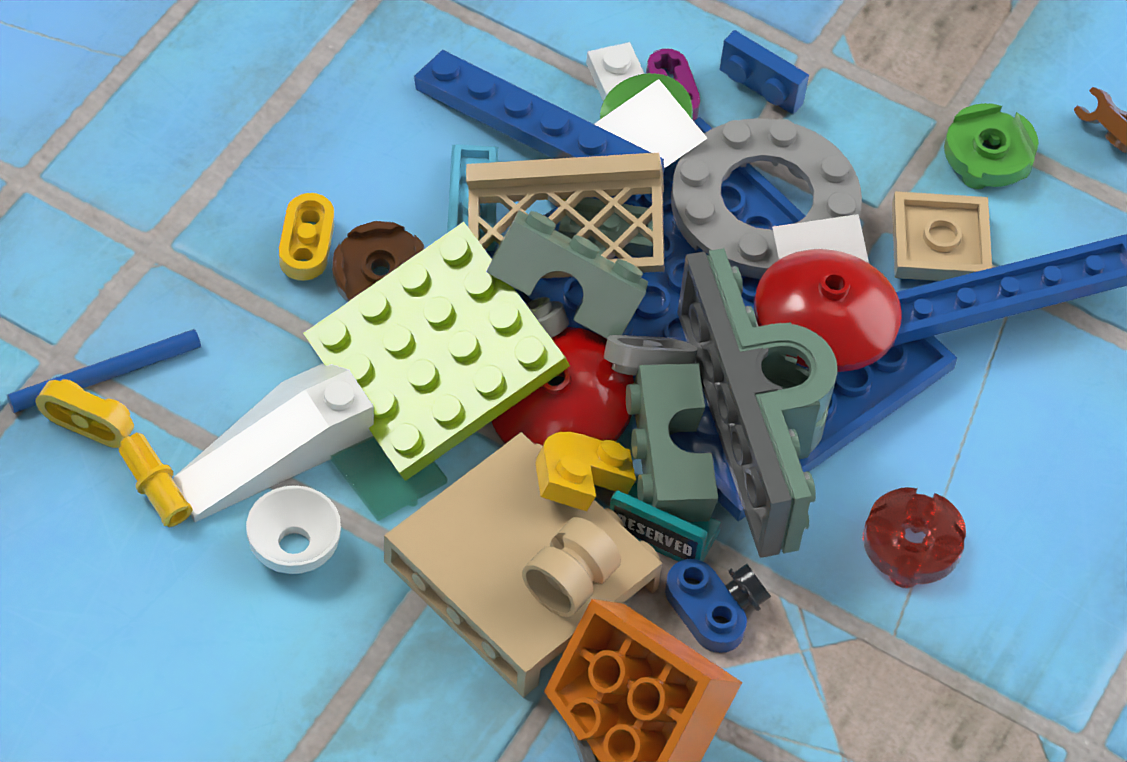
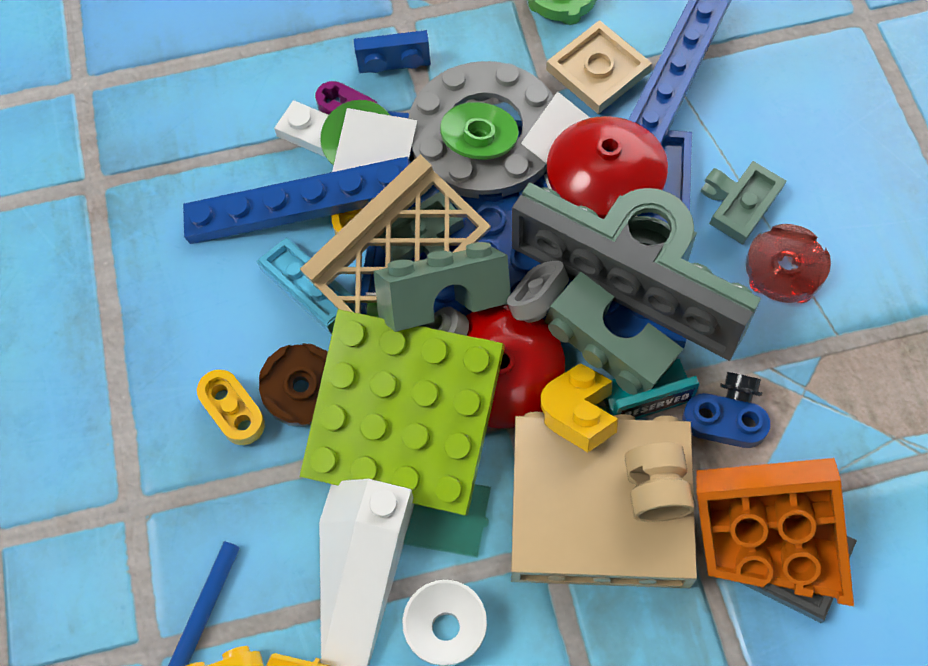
camera: 35 degrees left, 10 degrees up
none -> bright green dish [440,102,518,160]
none -> sand green plate [701,161,786,244]

